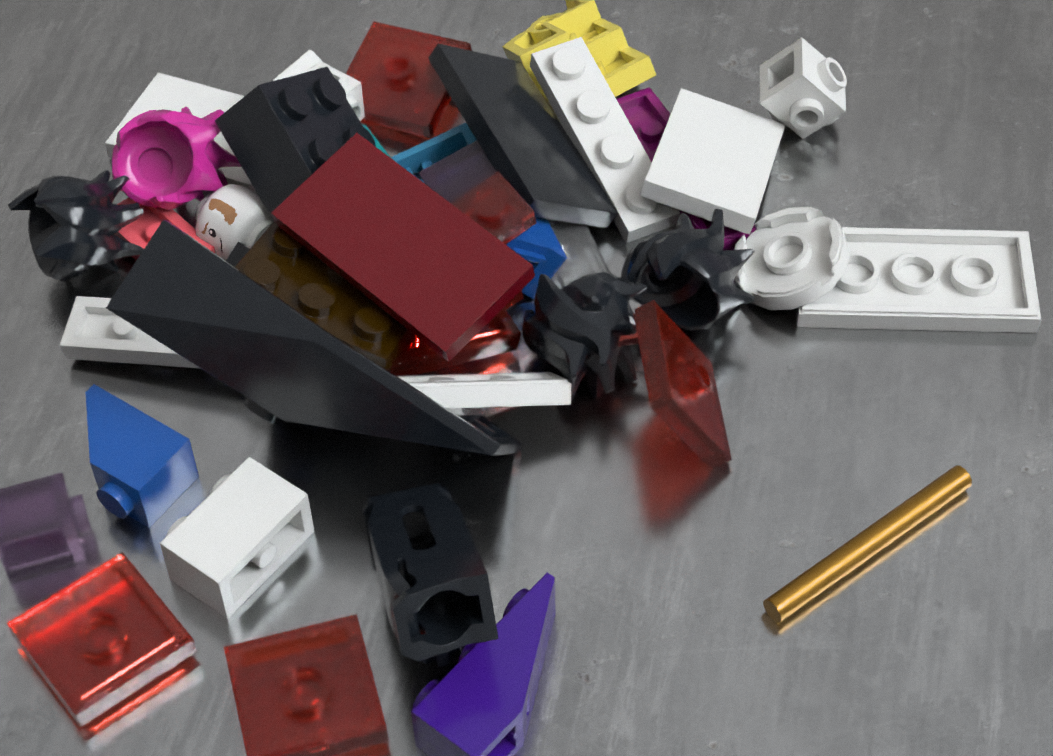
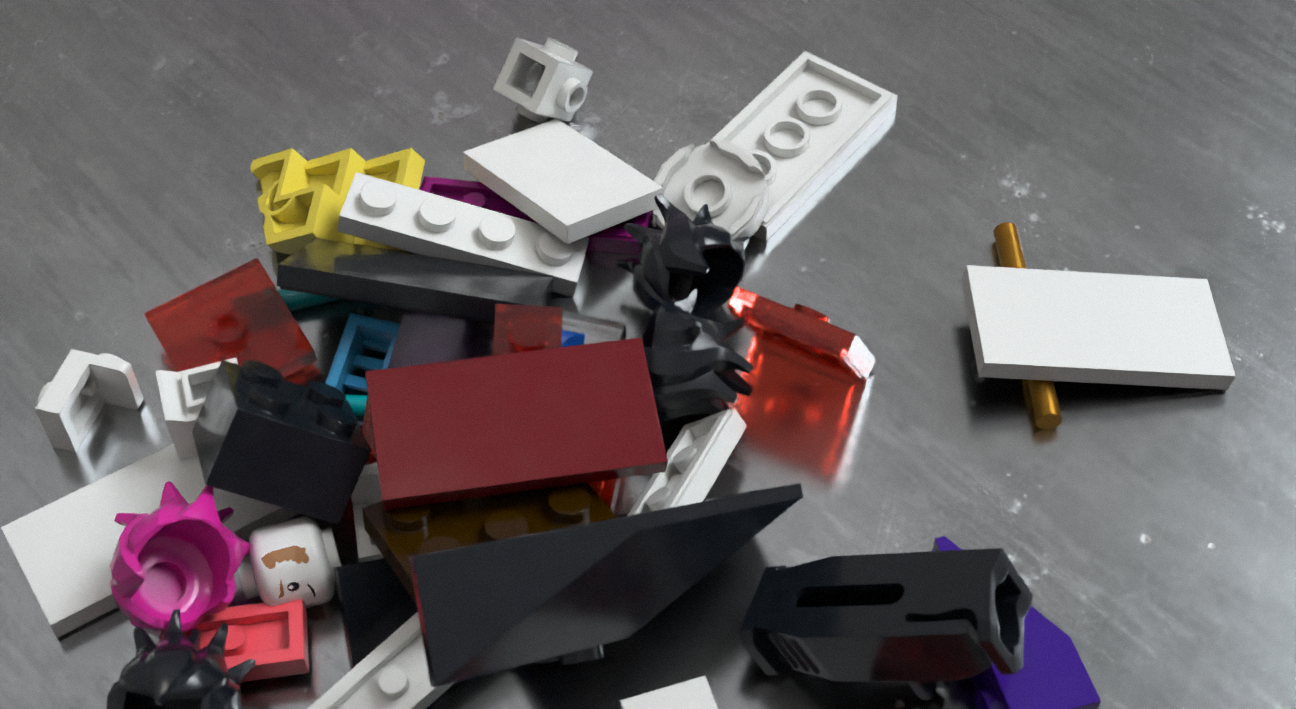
camera: 55 degrees left, 0 degrees up
none -> white bracket [35,349,144,453]
none -> white tile [961,265,1236,390]

